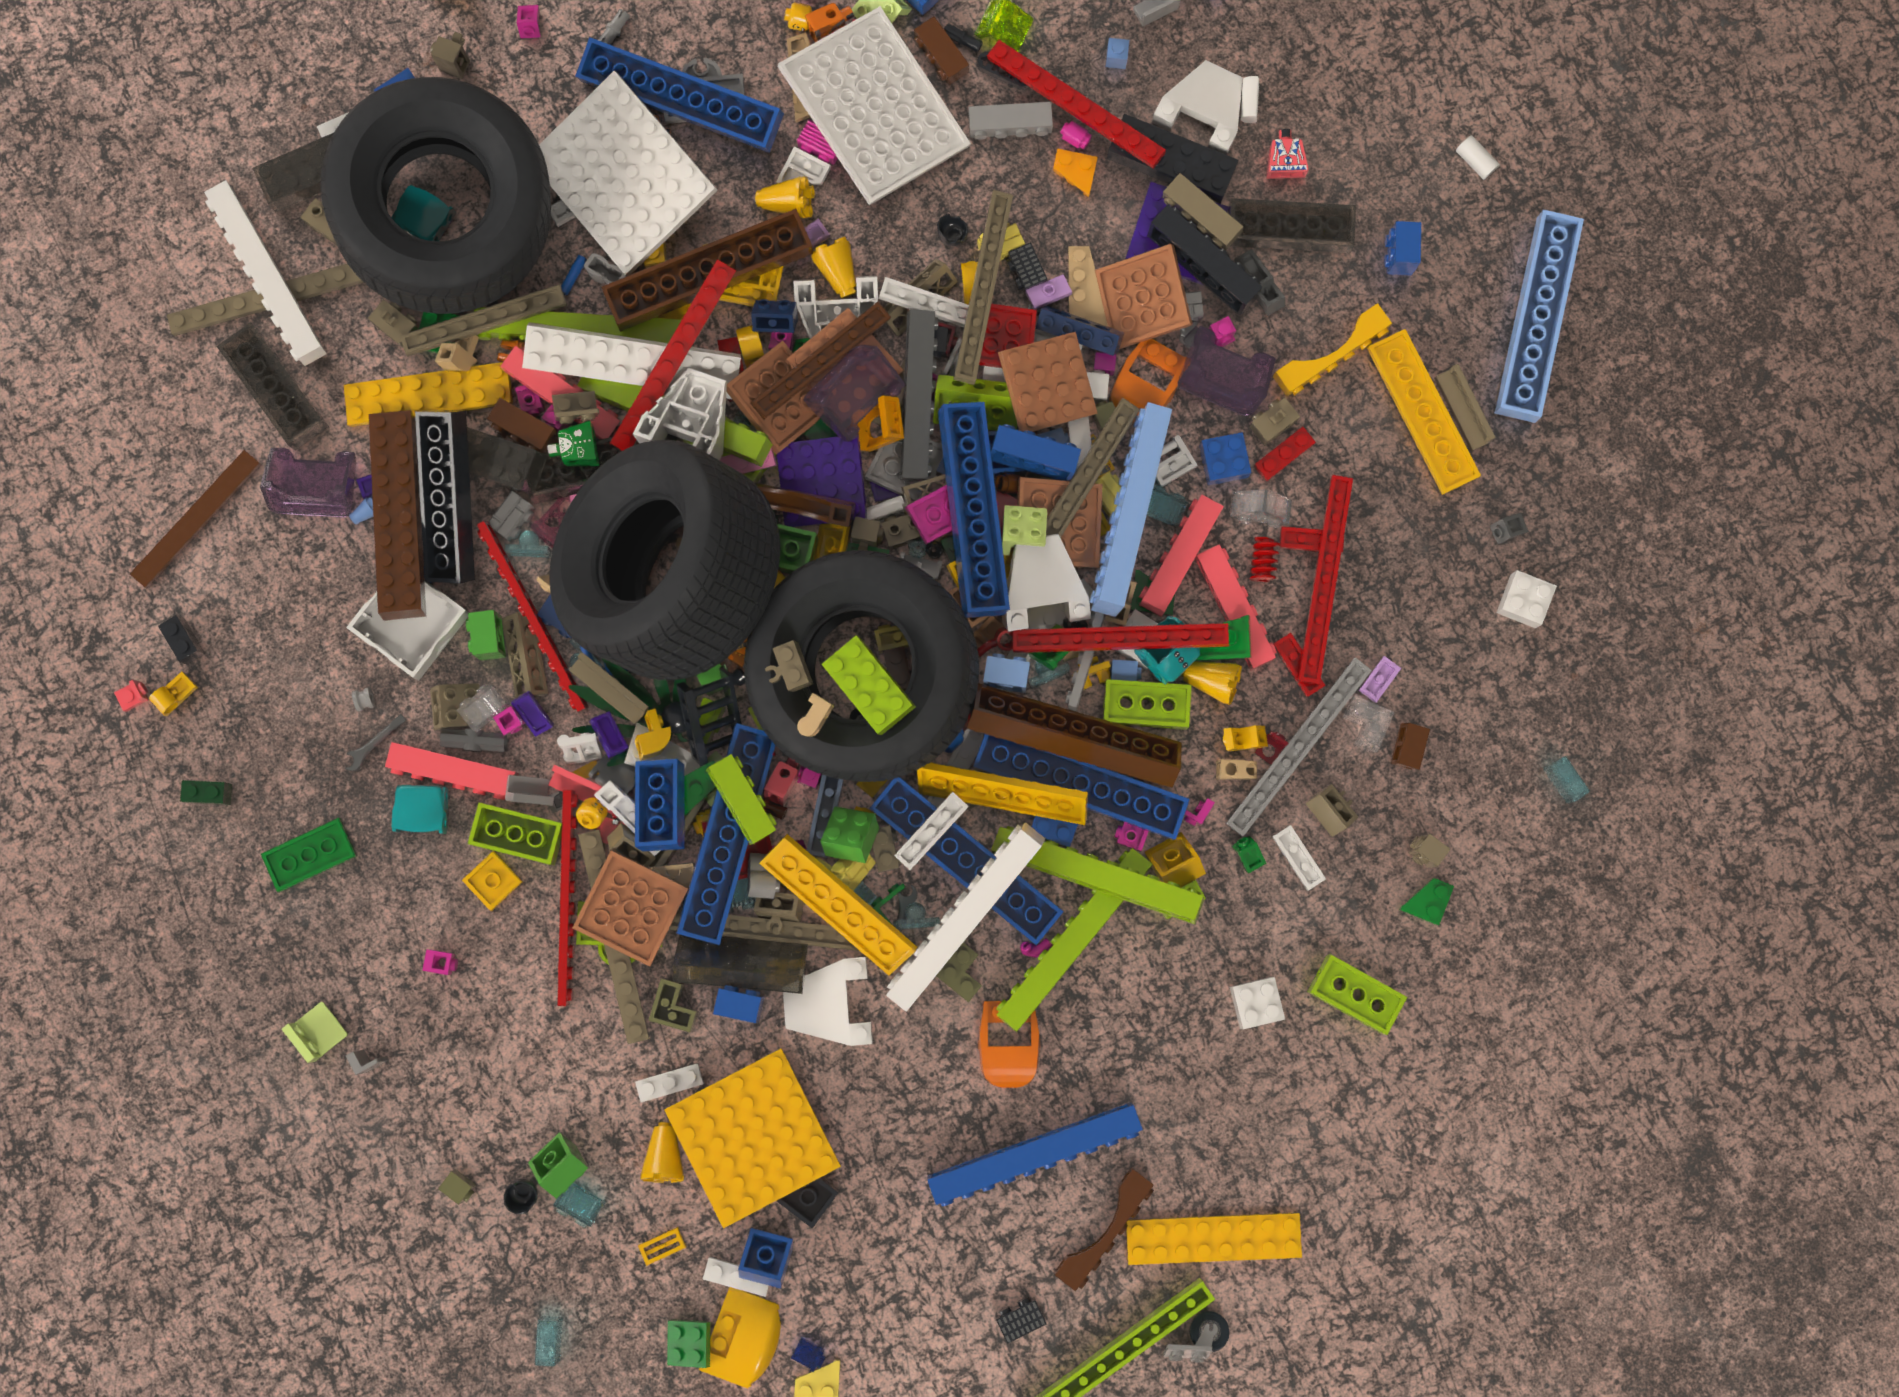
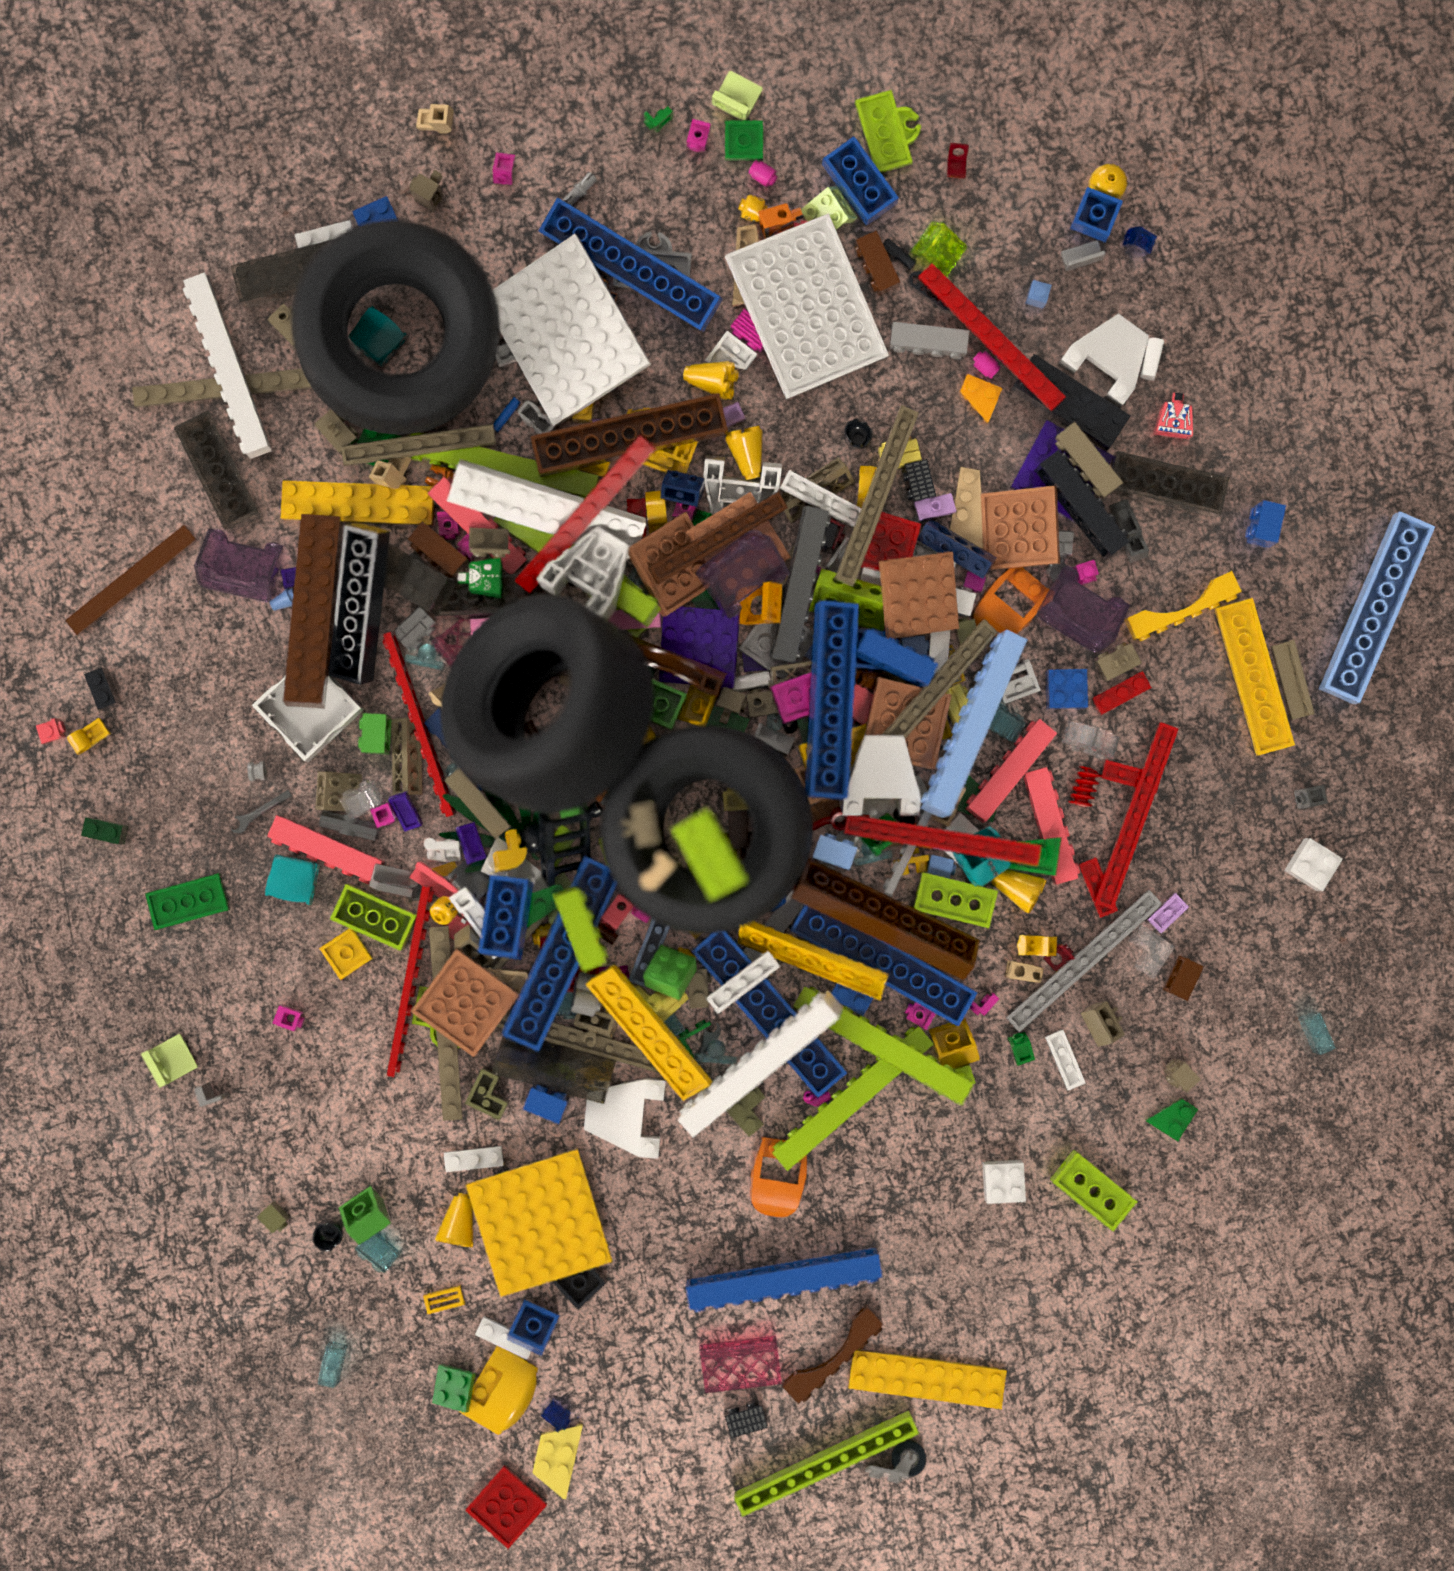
camera: 10 degrees right, 5 degrees up
yellowish green bracket [1002,505,1047,555] -> none
white brick [1456,135,1500,180] -> none
none -> clear pink fence [699,1335,782,1393]

